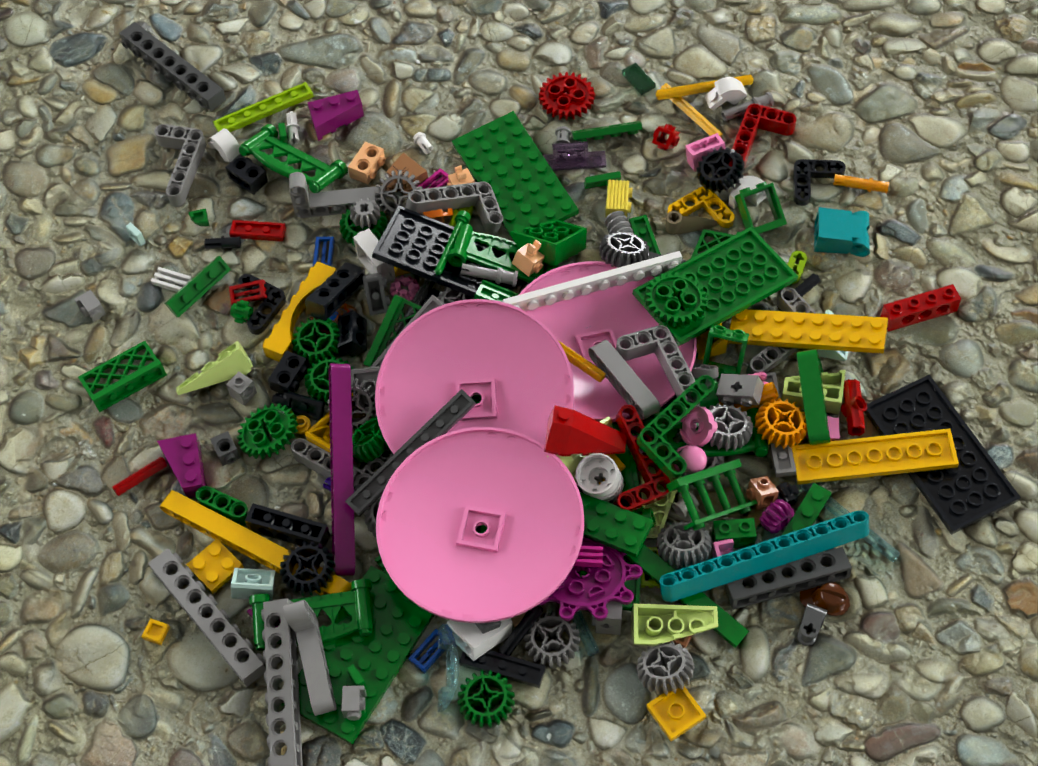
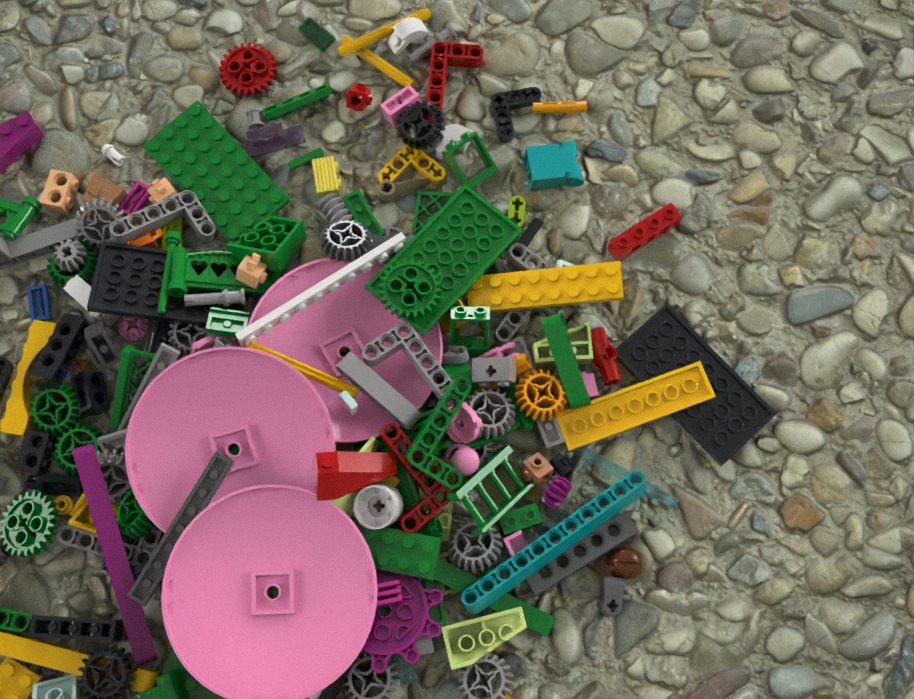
camera: 20 degrees left, 15 degrees up
green plate [781,483,832,536] -> none
none -> light aqua tile [339,390,358,415]

